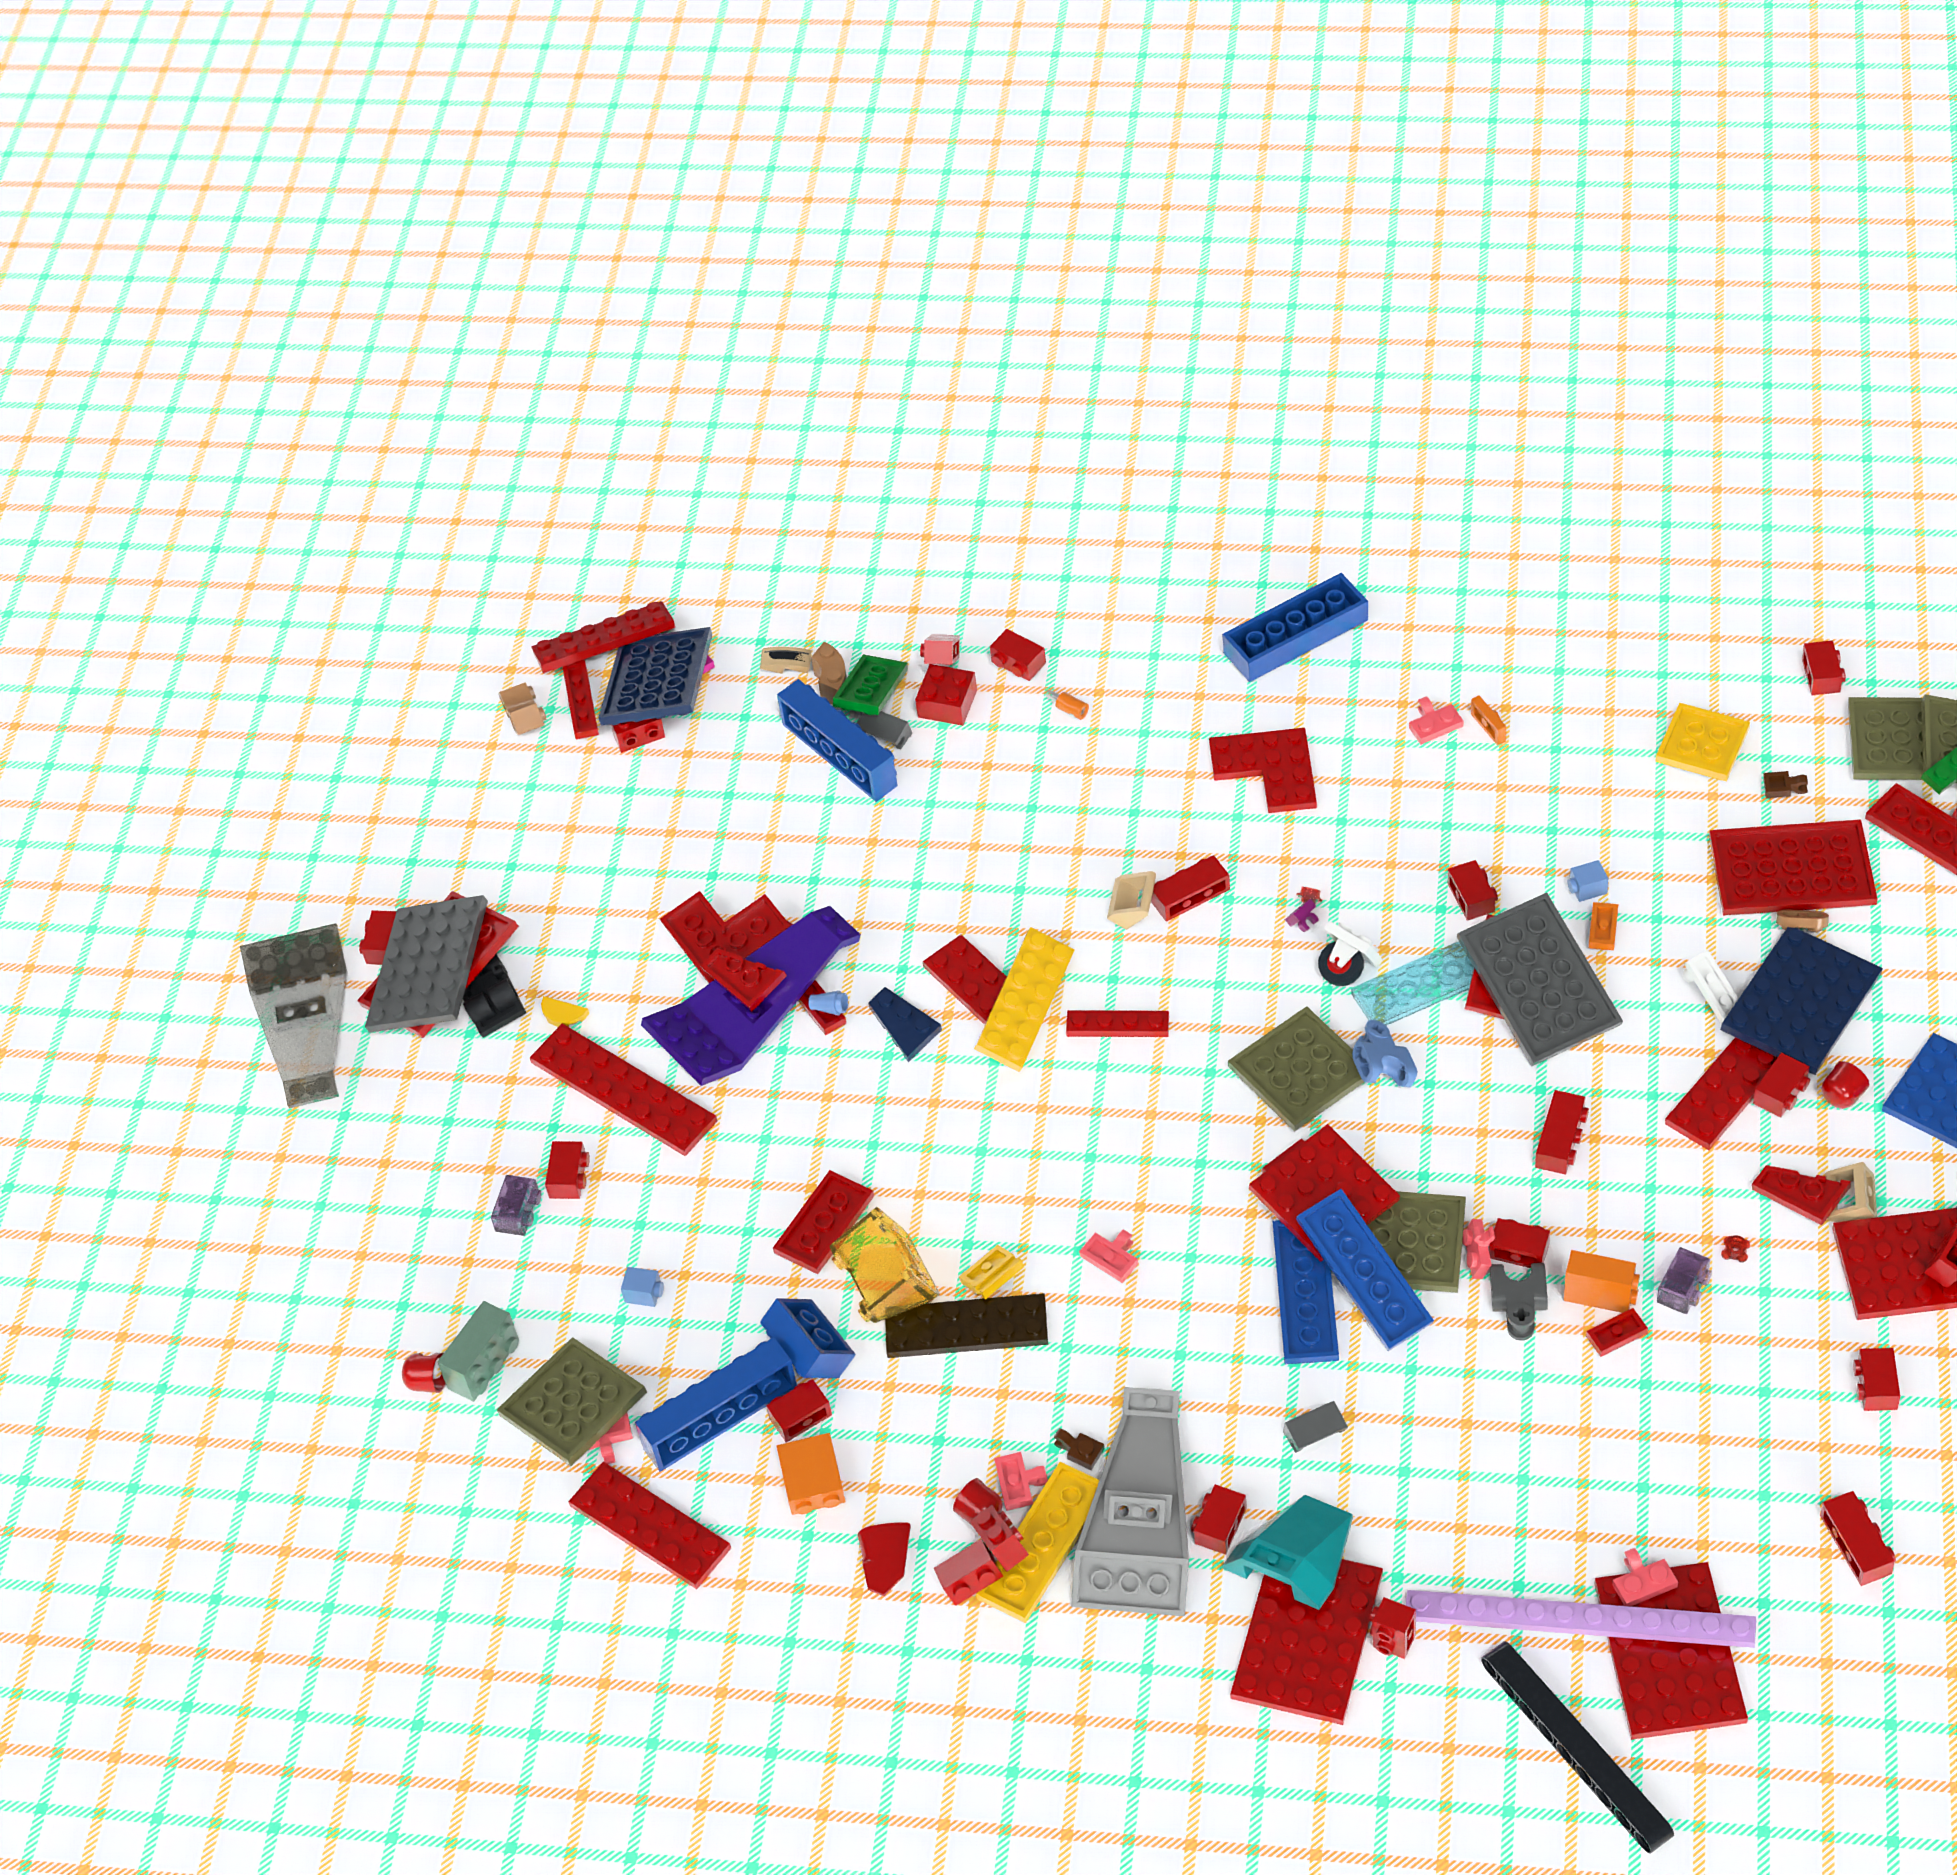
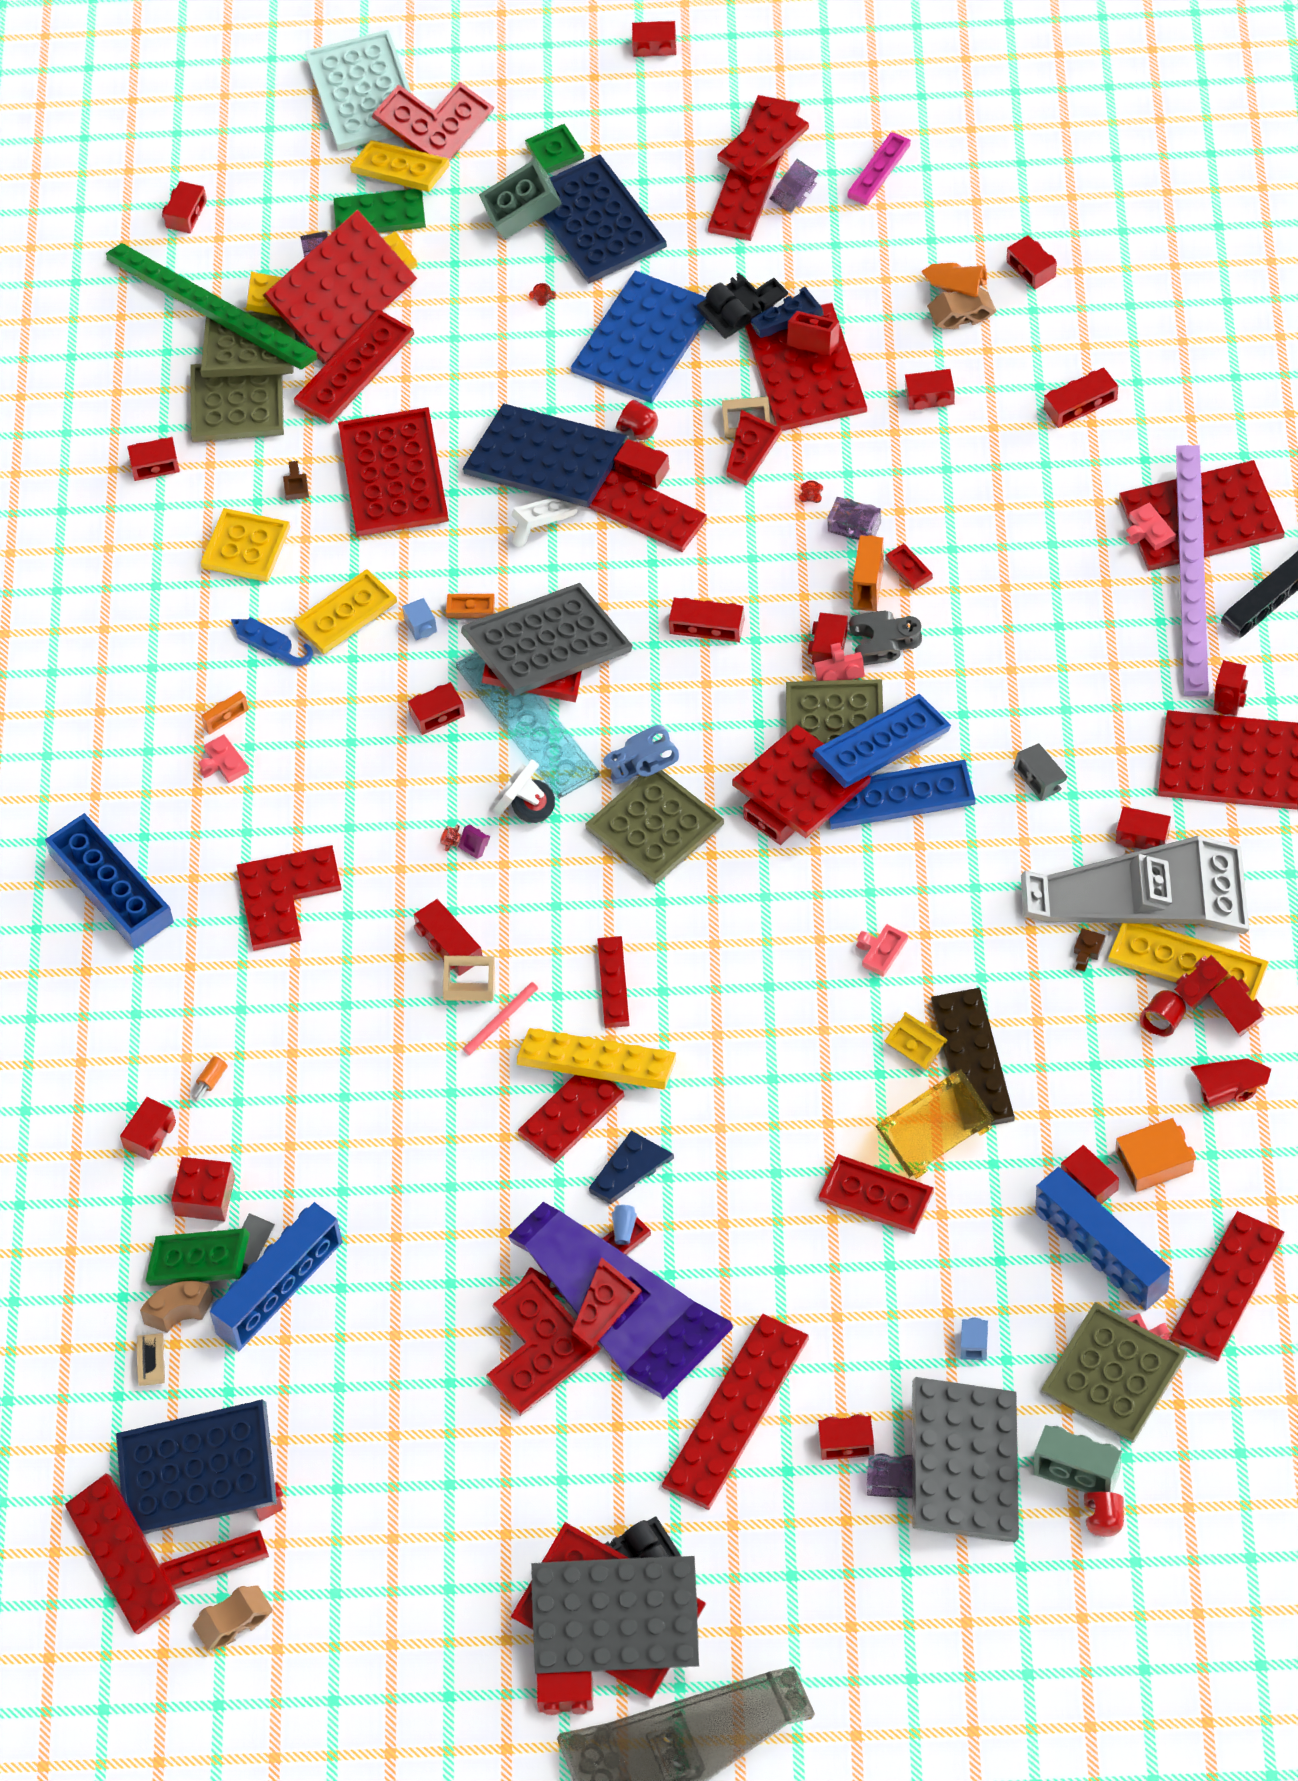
camera: 100 degrees left, 5 degrees up
yellow tile [541,996,590,1027] -> none
blue brick [760,1298,856,1378] -> none
brick [920,634,960,665] -> none
coral plate [994,1452,1048,1511] -> none
teal wedge [1222,1495,1353,1610] -> none
medium nougat plate [1776,910,1829,932] -> none
none -> blue plate [231,617,313,666]
none -> yellow plate [293,569,397,655]
none -> coral bar [463,982,538,1055]
none -> dark grey plate [912,1377,1019,1543]

